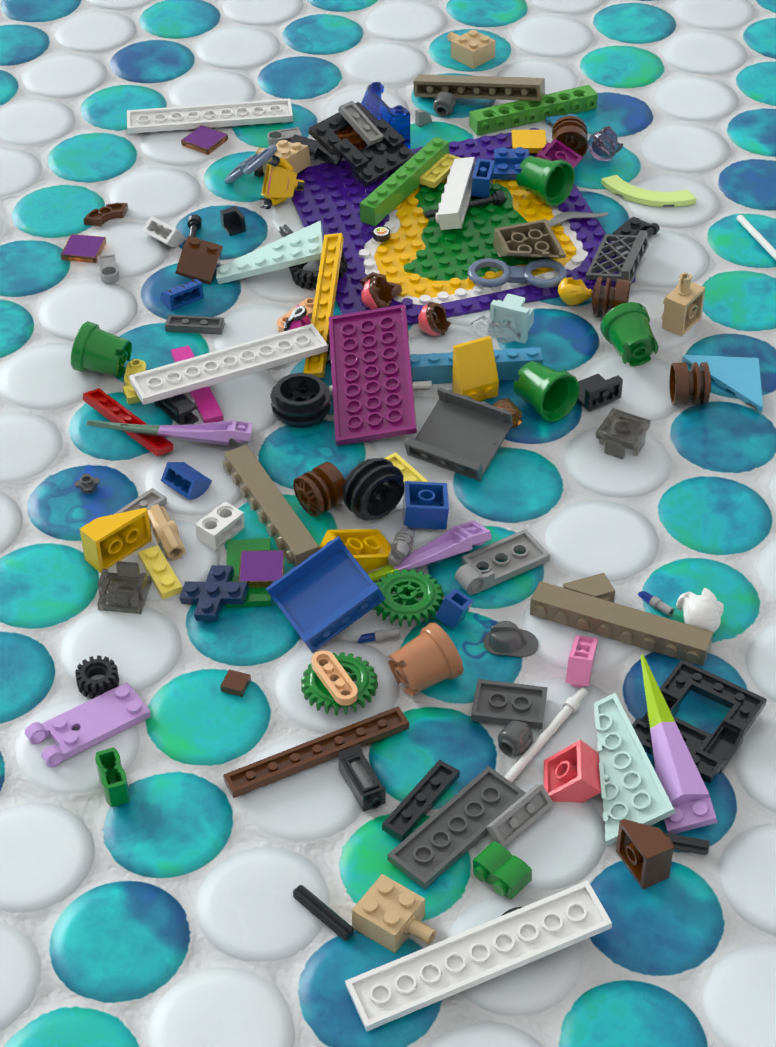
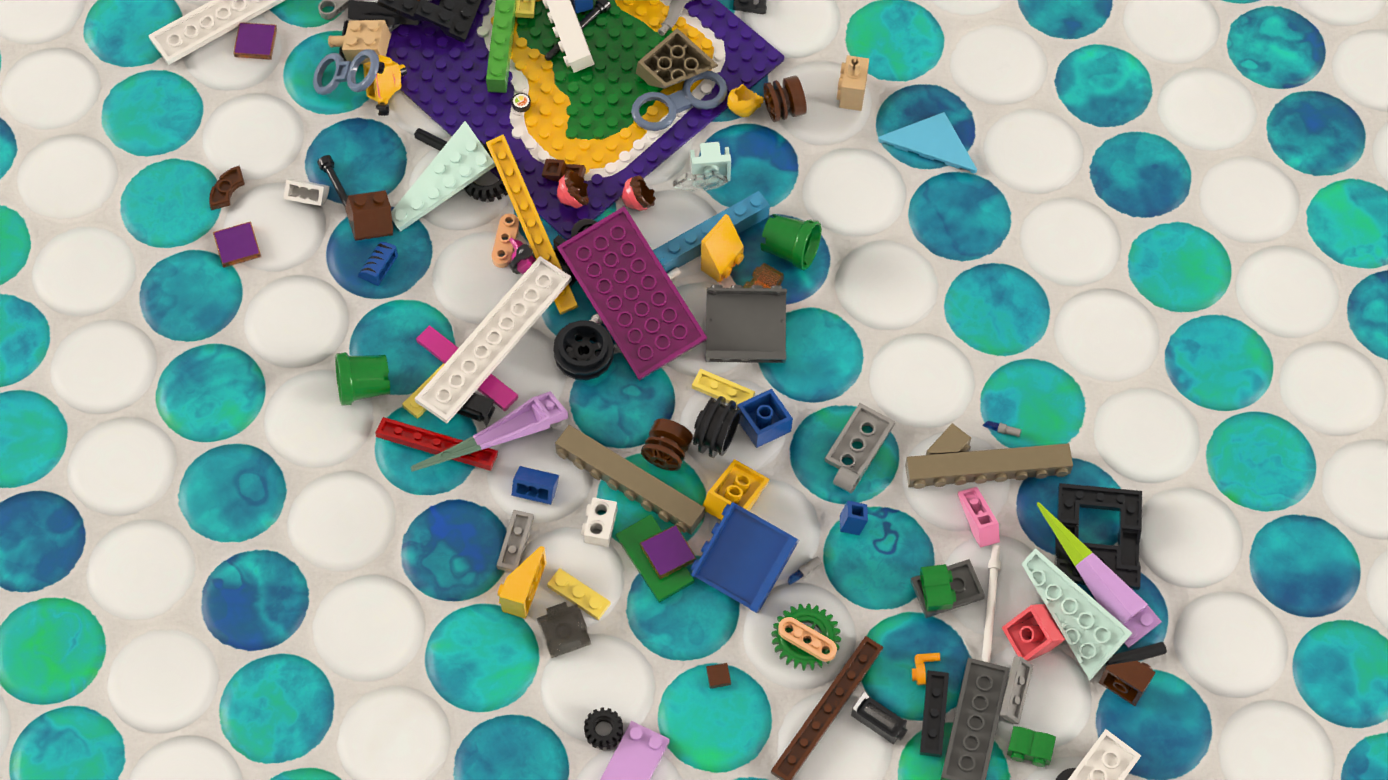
camera: 30 degrees left, 20 degrees up
dark grey plate [75,474,100,494] -> none
light grey piece [98,254,119,284] -> none
light yellow plate [124,359,147,386] -> none
tan piece [148,504,185,560] -> none
dark grey tile [165,315,225,335] -> none
dark blue plate [179,565,249,621] -> none
black panel [220,206,246,236] -> none
lavender plate [367,520,492,582] -> none
green gear [373,569,444,627] -> none
light grey hinge [388,525,415,566] -> none
nougat piece [388,623,464,696] -> none
dark grey piece [483,621,539,657] -> none
dark grey head [498,721,533,756] -> none
black bracket [577,374,623,411] -> none
dark grey fence [586,230,649,286] -> none
clear smoke panel [596,408,651,459] -> none
green piece [600,302,659,367] -> none
reddish brown wheel [669,362,711,405] -> none
white hair [676,588,724,633] -> none
none -> light orange plate [912,653,940,685]
none -> green brick [920,564,956,612]

